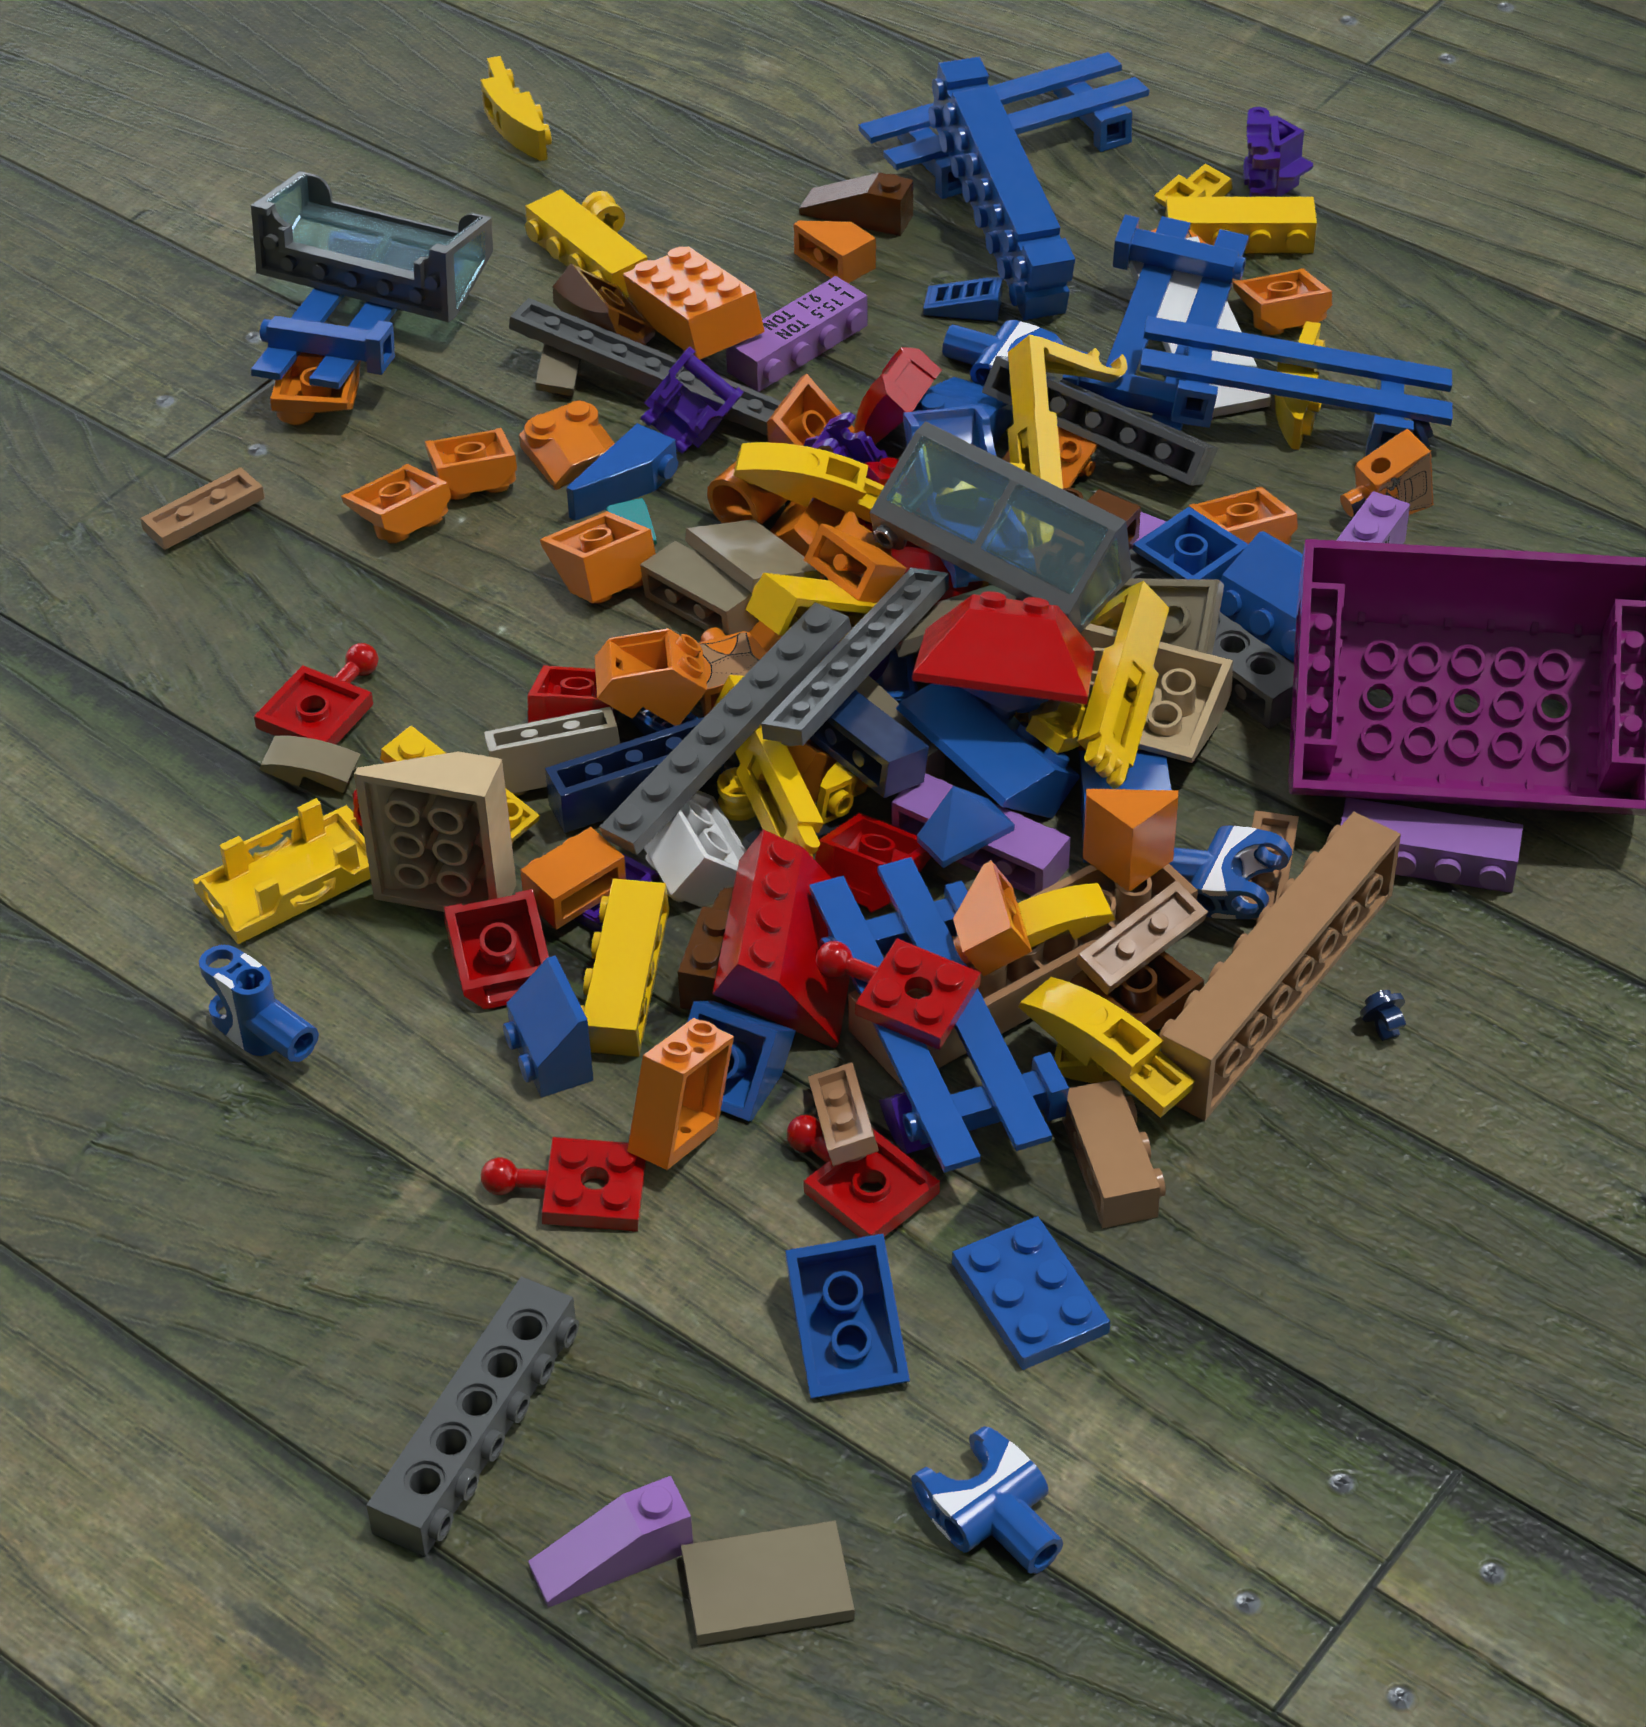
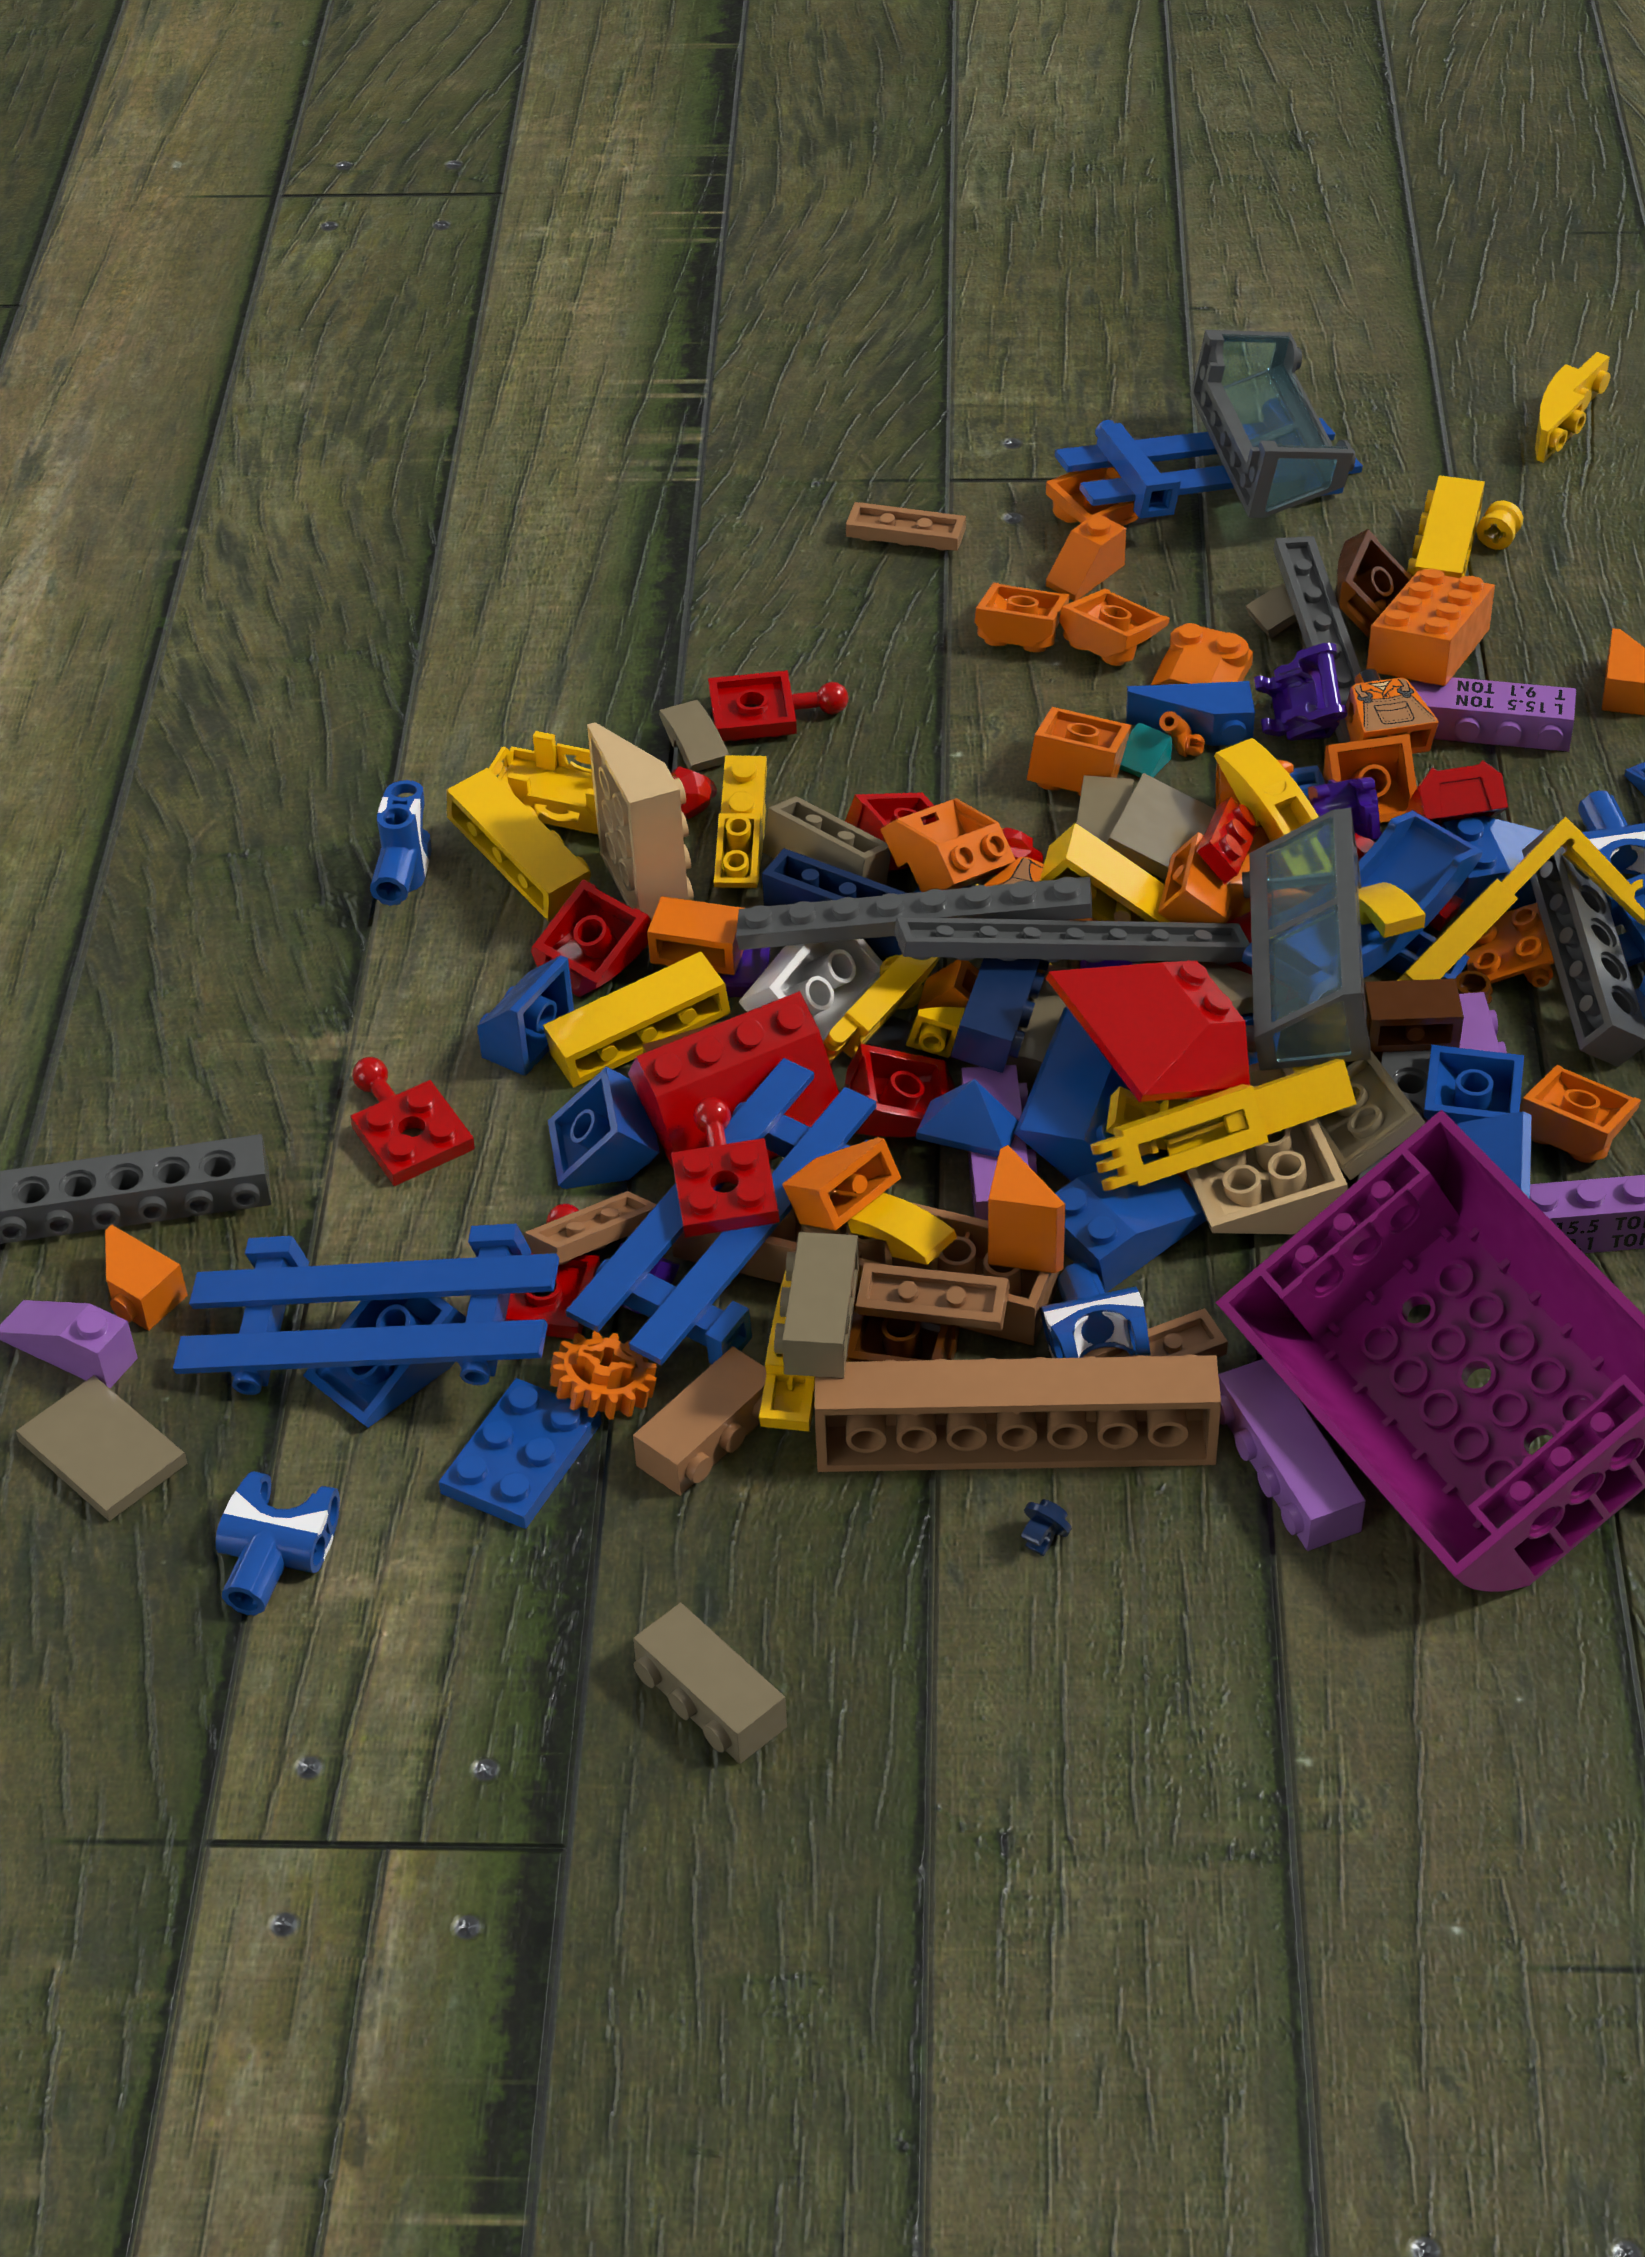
camera: 55 degrees right, 0 degrees up
orange window [627,1018,734,1170] -> none
none -> orange slope [105,1225,188,1331]
none -> blue fence [173,1223,559,1395]
none -> yellow brick [447,768,591,921]
none -> orange gear [549,1331,657,1420]
none -> dark tan brick [633,1602,787,1764]
none -> dark tan brick [774,1232,859,1378]
none -> orange slope [1046,513,1126,601]
none -> orange arm [1159,711,1205,757]
none -> red plate [1197,796,1258,884]
none -> torso [1345,669,1439,754]

